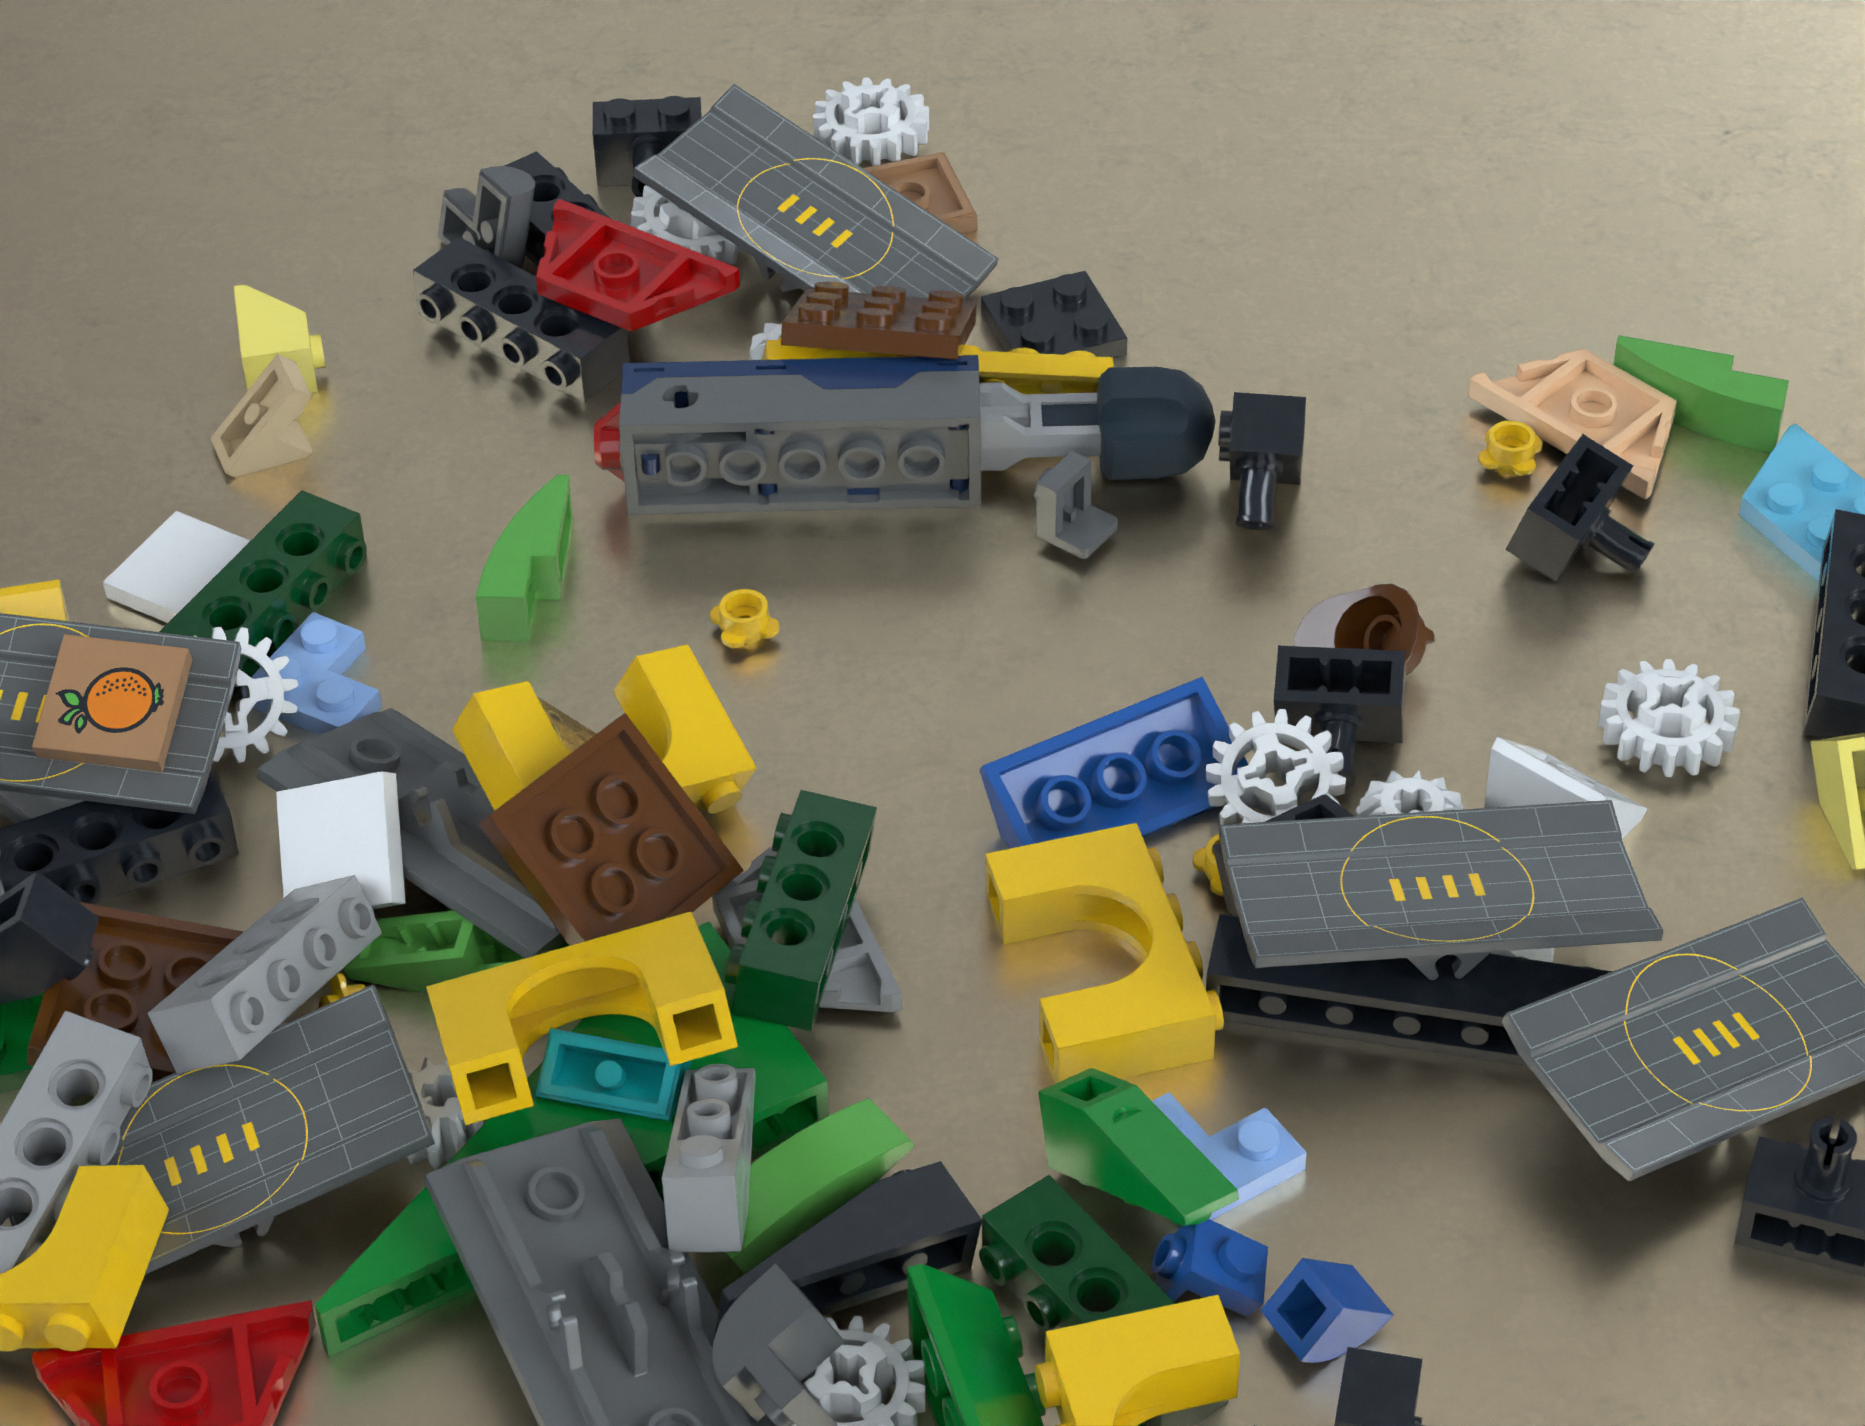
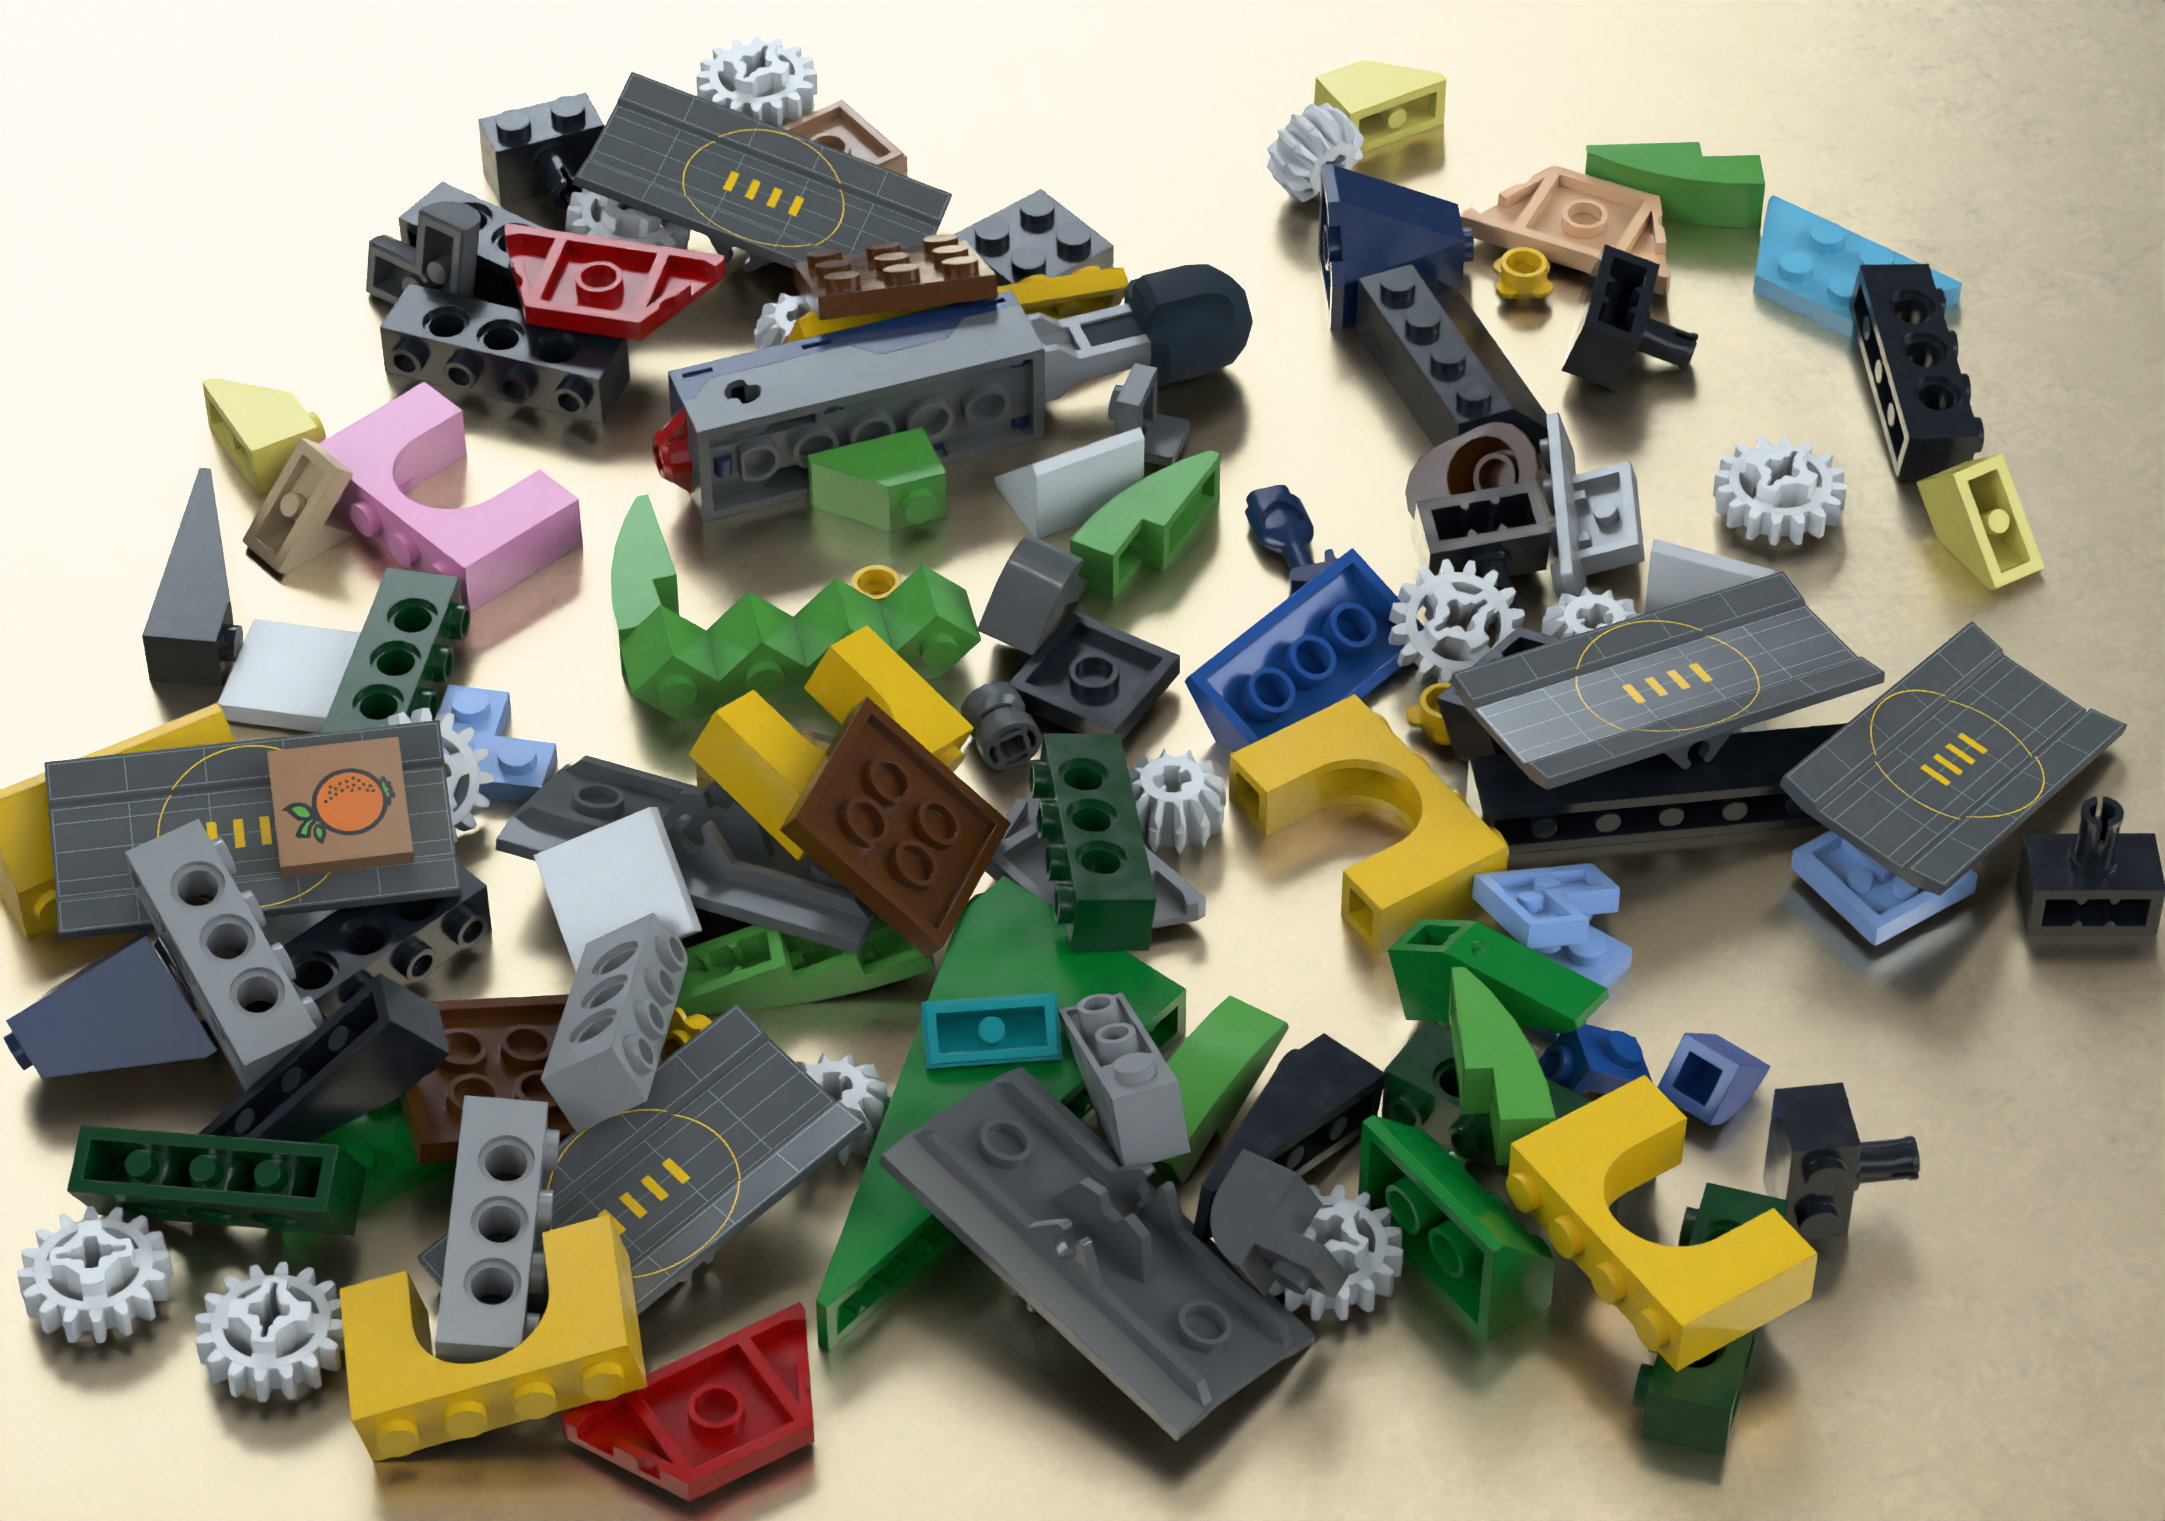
camera: 20 degrees left, 0 degrees up
yellow arch [426,912,738,1126] -> none
black brick [1218,392,1306,530] -> none
none -> slope [142,467,243,687]
none -> bright pink arch [318,381,583,613]
none -> bright green brick [619,564,982,720]
none -> bright green slope [807,427,947,532]
none -> dark grey wheel [961,681,1042,770]
none -> dark grey brick [977,535,1089,655]
none -> white slope [993,427,1145,539]
none -> black plate [1009,610,1180,741]
none -> bright green slope [1070,450,1221,600]
none -> white gear [1128,748,1226,855]
none -> dark blue piece [1244,484,1337,597]
none -> white gear [1266,103,1364,202]
none -> light yellow slope [1314,60,1447,153]
none -> dark blue slope [1318,165,1474,330]
none -> black slope [1356,264,1548,455]
none -> bright green slope [1448,967,1556,1165]
none -> light blue plate [1472,863,1620,954]
none -> light grey bracket [1539,412,1645,599]
none -> light blue plate [1791,830,1978,946]

